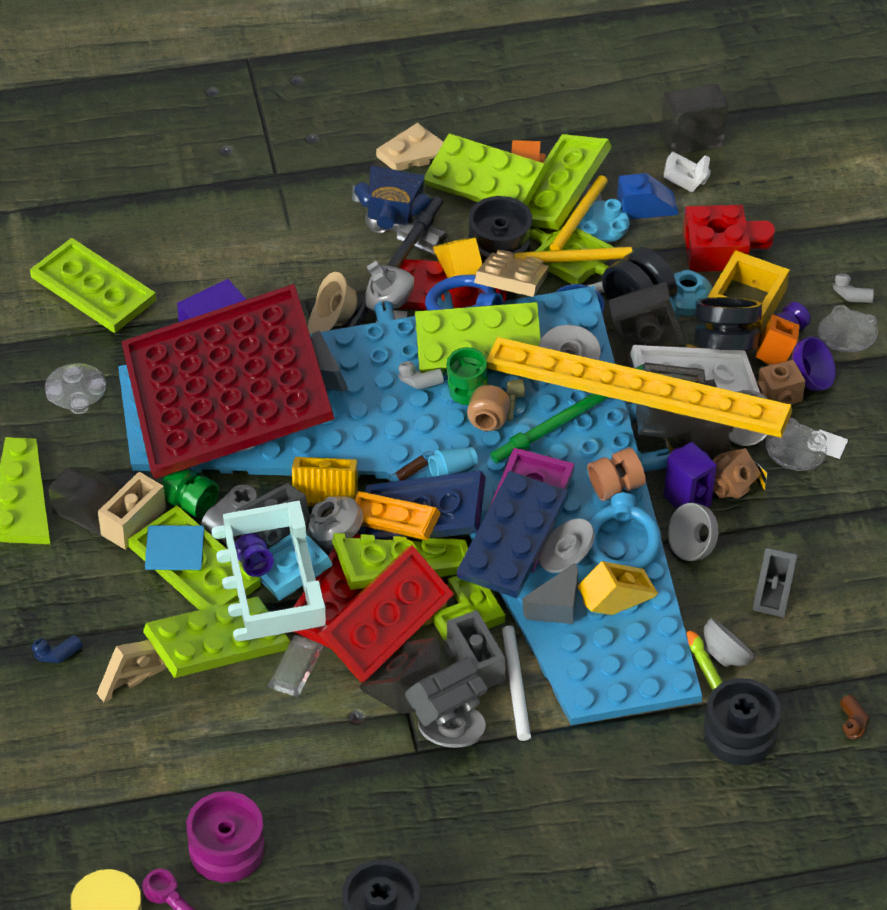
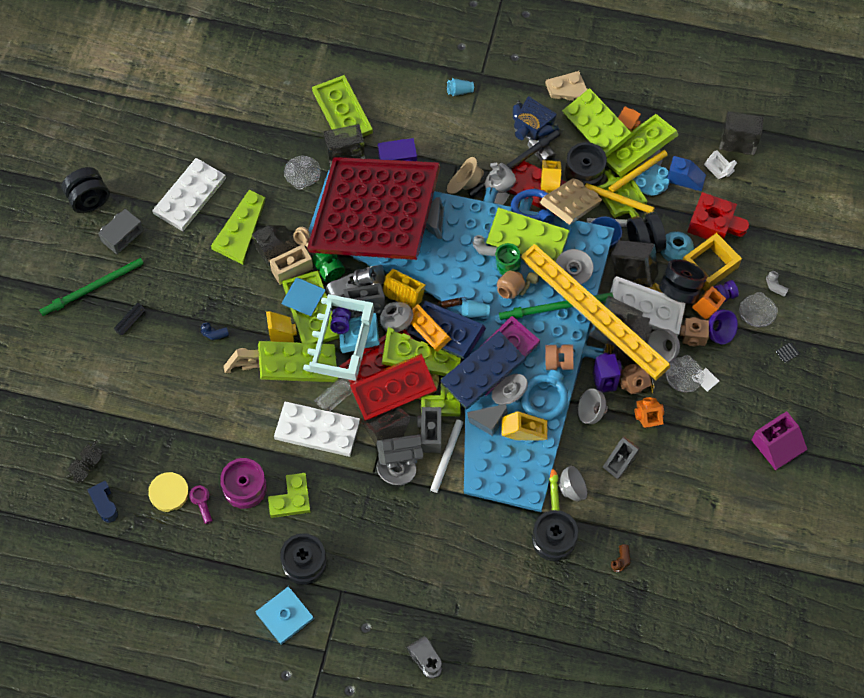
camera: 25 degrees right, 15 degrees up
none -> yellow slope [266,311,297,343]
none -> lime plate [268,473,310,518]
none -> white plate [274,402,360,457]
none -> tan plate [293,227,311,247]
none -> clear smoke brick [323,124,365,168]
none -> flat silver piece [353,265,385,287]
none -> medium azure cone [447,78,474,96]
none -> orange brick [635,397,664,428]

